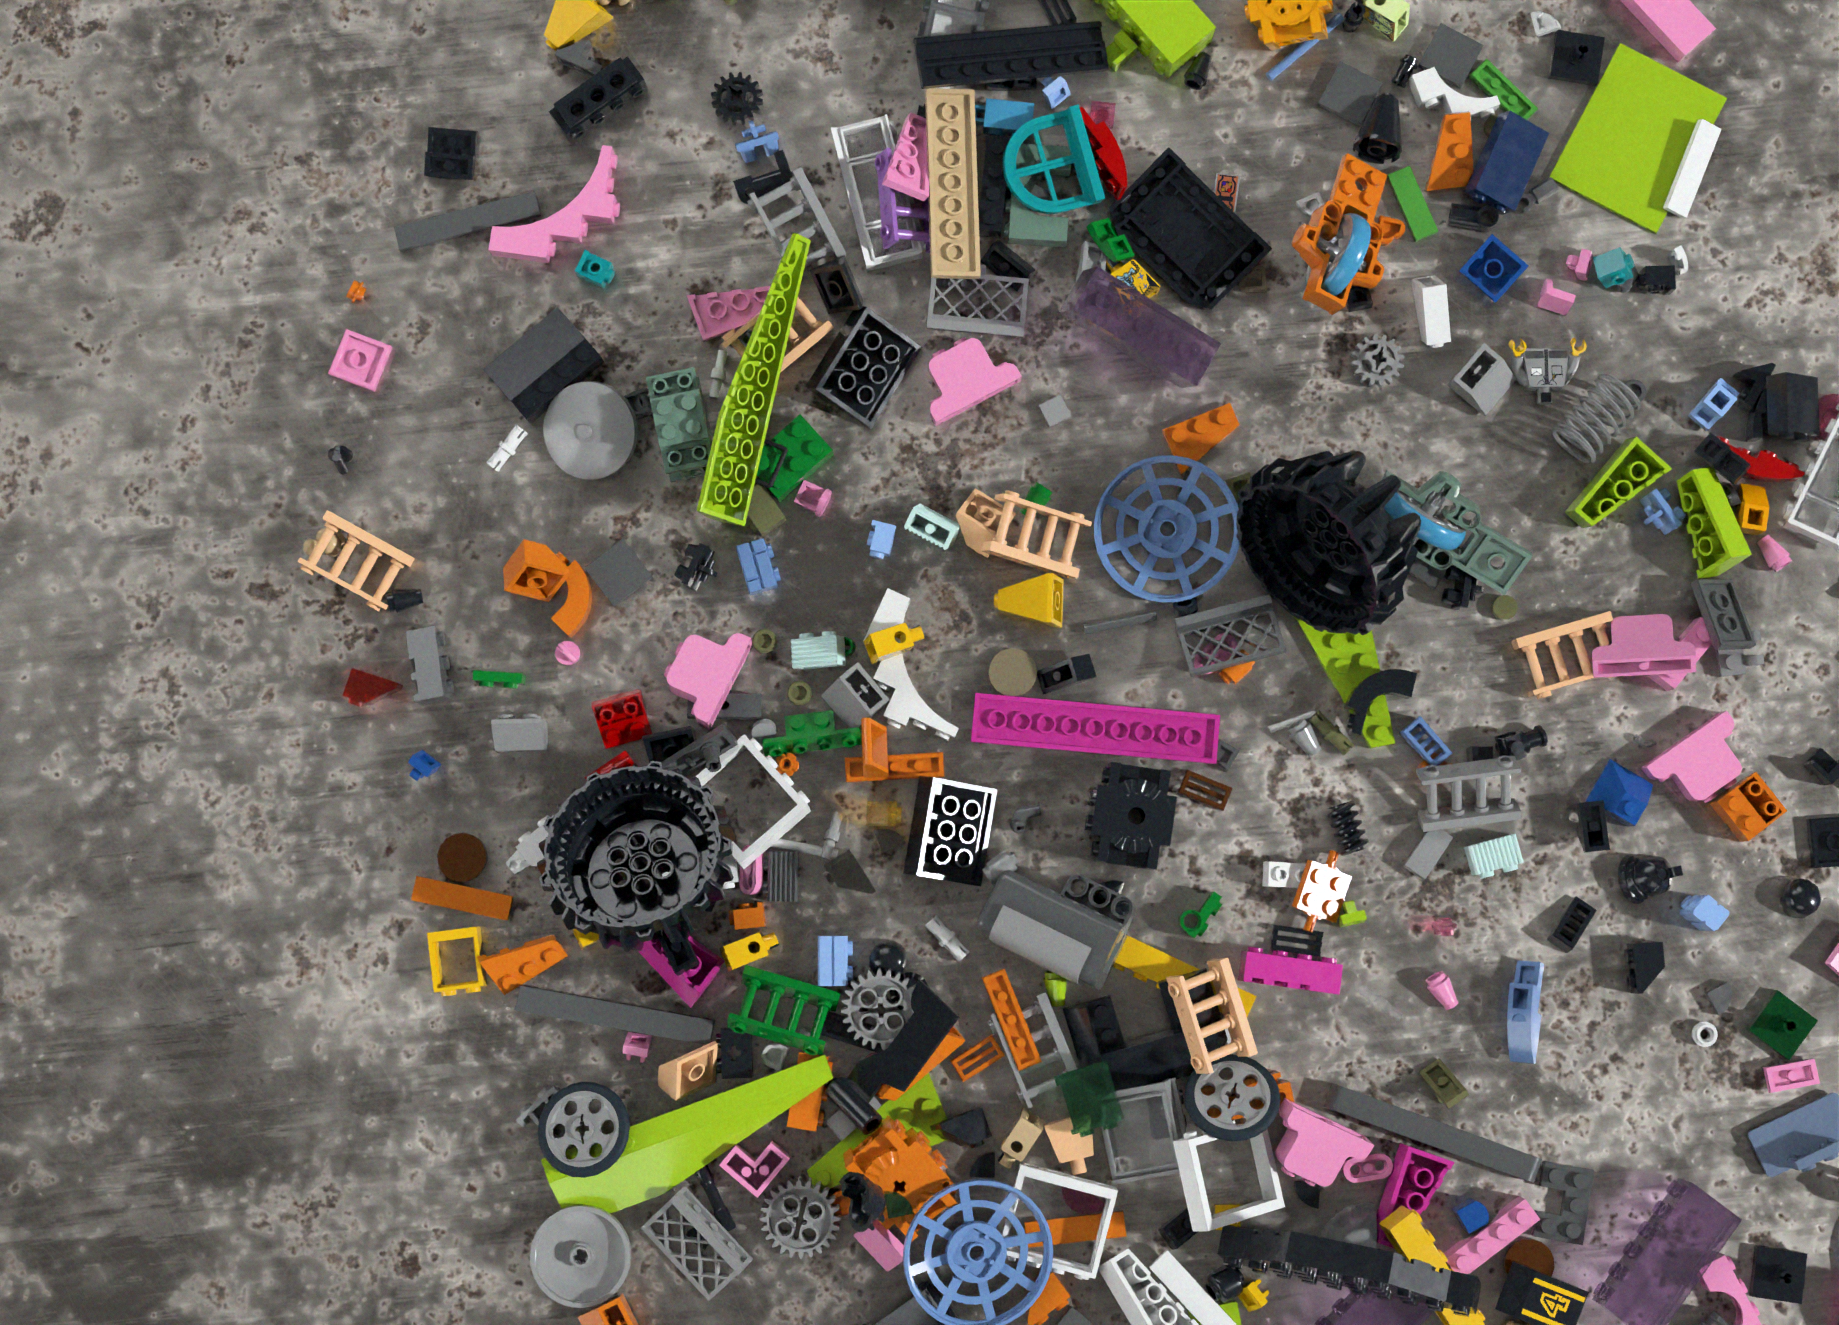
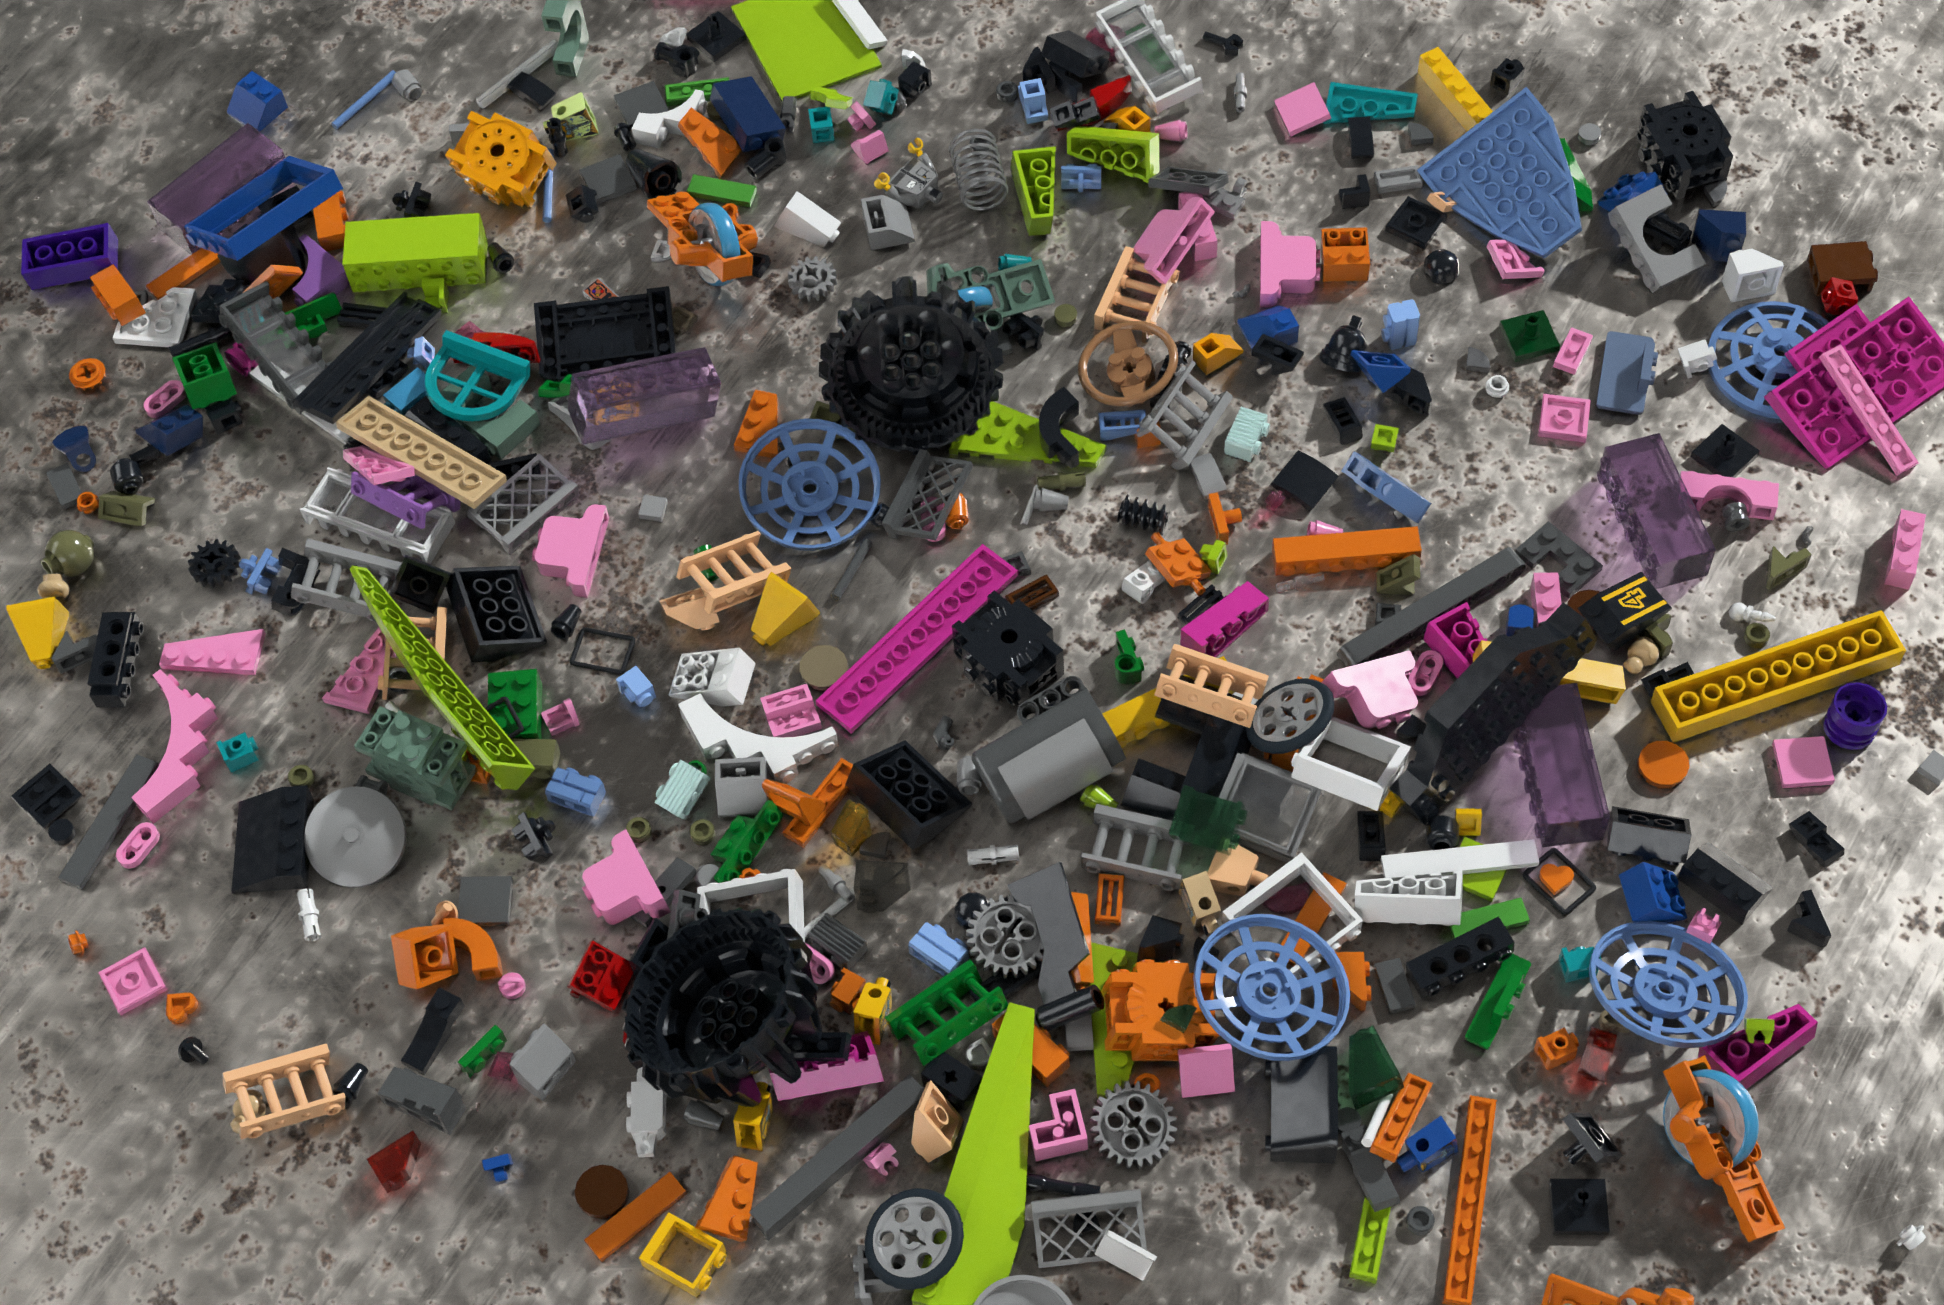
camera: 50 degrees left, 25 degrees down
black helmet [839,1172,887,1232] -> none
yellow torso [863,623,924,664] -> none
light aqua brick [904,504,961,550] -> none
orange tile [981,968,1042,1071] -> none
black slope [1037,654,1097,694] -> none
blue slope [1459,234,1529,303] -> none
none -> black tile [48,819,76,845]
none -> bright pink plate [116,822,160,869]
none -> bright pink wing [159,629,266,675]
none -> orange tile [166,992,198,1024]
none -> olive tile [288,765,314,788]
none -> black slope [401,988,465,1075]
none -> light nougat plate [431,900,458,925]
none -> clear pink plate [487,1051,514,1082]
none -> black cone [551,604,582,640]
none -> black brick [565,184,599,223]
none -> black piece [570,627,636,675]
none -> black connector [654,42,700,78]
none -> white slope [669,648,756,707]
none -> bright pink slope [760,684,822,738]
none -> teal brick [808,107,835,143]
none -> lime tile [810,87,853,110]
none -> dark grey tile [996,81,1018,103]
none -> teal cone [998,254,1032,271]
none -> medium nougat piece [1078,321,1178,408]
none -> white panel [1094,1230,1157,1281]
none -> light orange slope [1193,333,1244,376]
none -> orange tile [1208,492,1242,545]
none -> black slope [1270,450,1339,512]
none -> orange brick [1272,526,1422,576]
none -> blue slope [1351,350,1411,393]
none -> lime tile [1371,424,1399,453]
none -> dark grey tile [1375,603,1401,626]
none -> bright pink tile [1538,394,1591,443]

